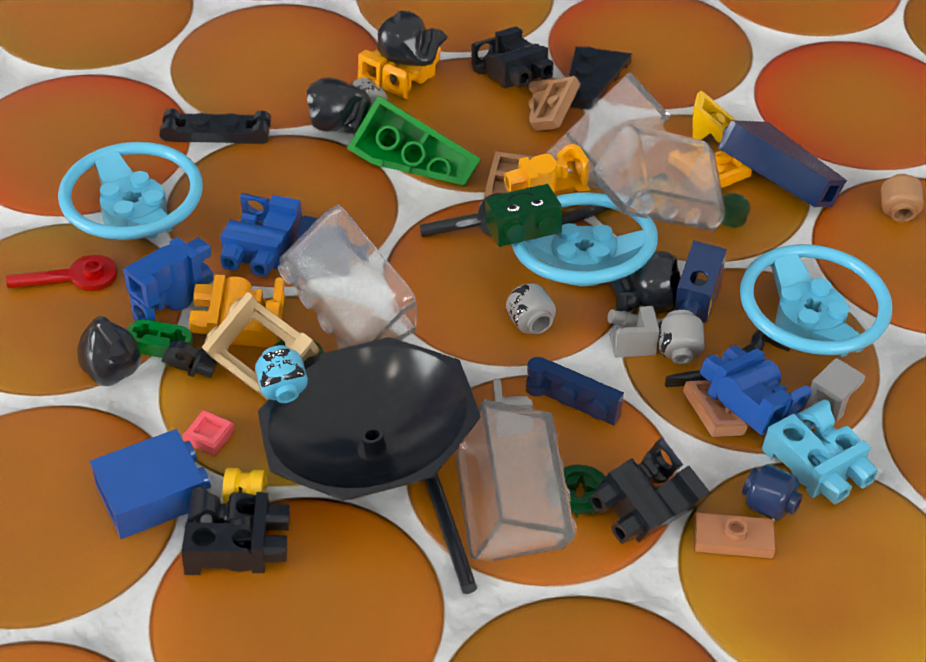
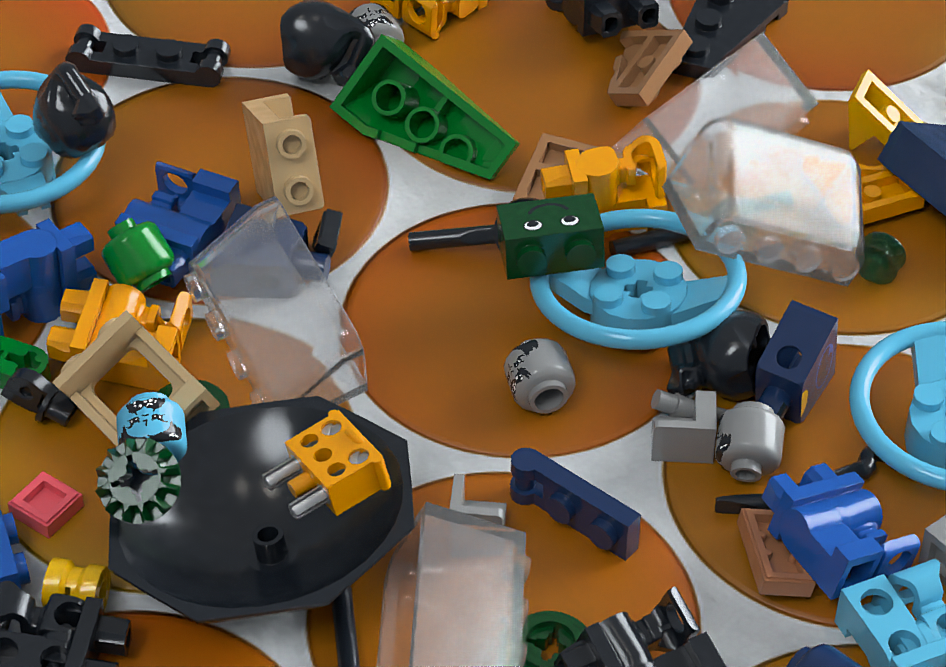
camera: 10 degrees right, 0 degrees up
none -> black piece [33,61,116,159]
none -> gear [95,438,181,524]
none -> green head [101,217,175,293]
none -> tan panel [242,93,324,217]
none -> light orange piece [262,410,391,520]
none -> black tile [312,208,343,258]

